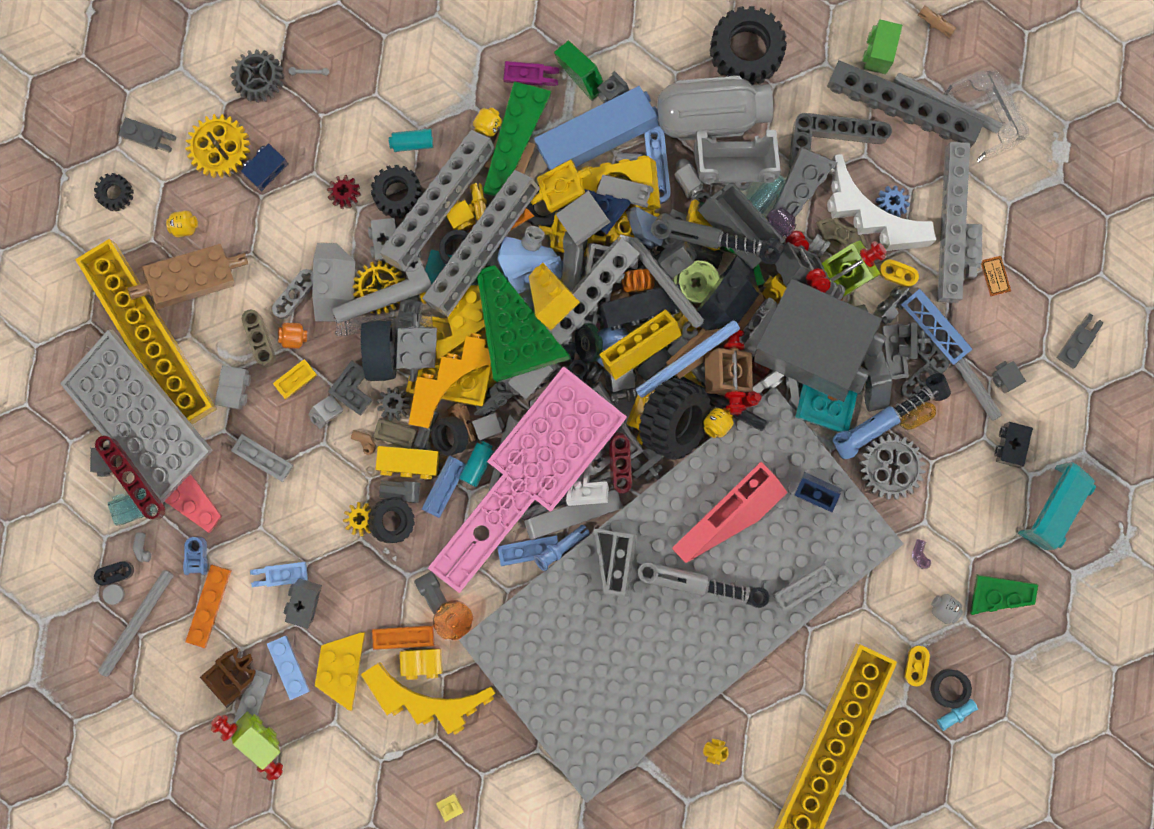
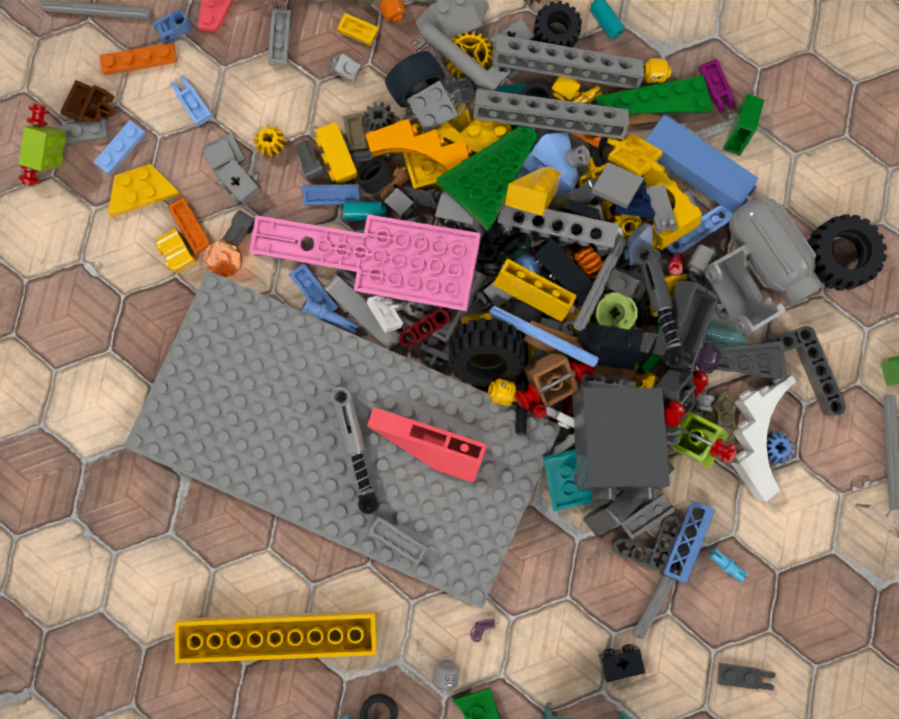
camera: 65 degrees right, 0 degrees up
dark grey brick [284,578,322,629] -> none
dark grey plate [328,360,373,416] -> none
medium nougat arm [351,430,376,455] -> none
yellow arch [361,662,496,735] -> none
black tyre [368,499,415,543] -> none
light yellow tile [436,793,464,822] -> none
light grey wedge [593,529,637,597] -> none
dark grey brick [598,71,629,103] -> none
yellow gear [703,738,729,765] -> none
dark blue brick [794,472,842,512] -> none
dark grey brick [827,60,984,147] -> none
piece [833,373,951,459] -> none
light grey gear [859,435,926,500] -> none
dark grey hinge [873,286,912,325] -> none
yellow plate [879,259,919,287] -> none
dark grey hips [898,323,931,359] -> none
clear yellow beam [900,402,936,430] -> none
yellow plate [905,645,930,686] -> none
light grey brick [937,142,970,303] -> none
light grey hinge [964,224,982,279] -> none
clear orange sticker [981,256,1011,297] -> none
dark grey brick [991,361,1026,394] -> none
none -> light grey piece [202,134,245,175]
none -> light grey brick [216,159,262,206]
none -> black beam [561,198,600,219]
none -> red cylinder [668,252,684,275]
none -> medium azure pin [709,548,748,583]

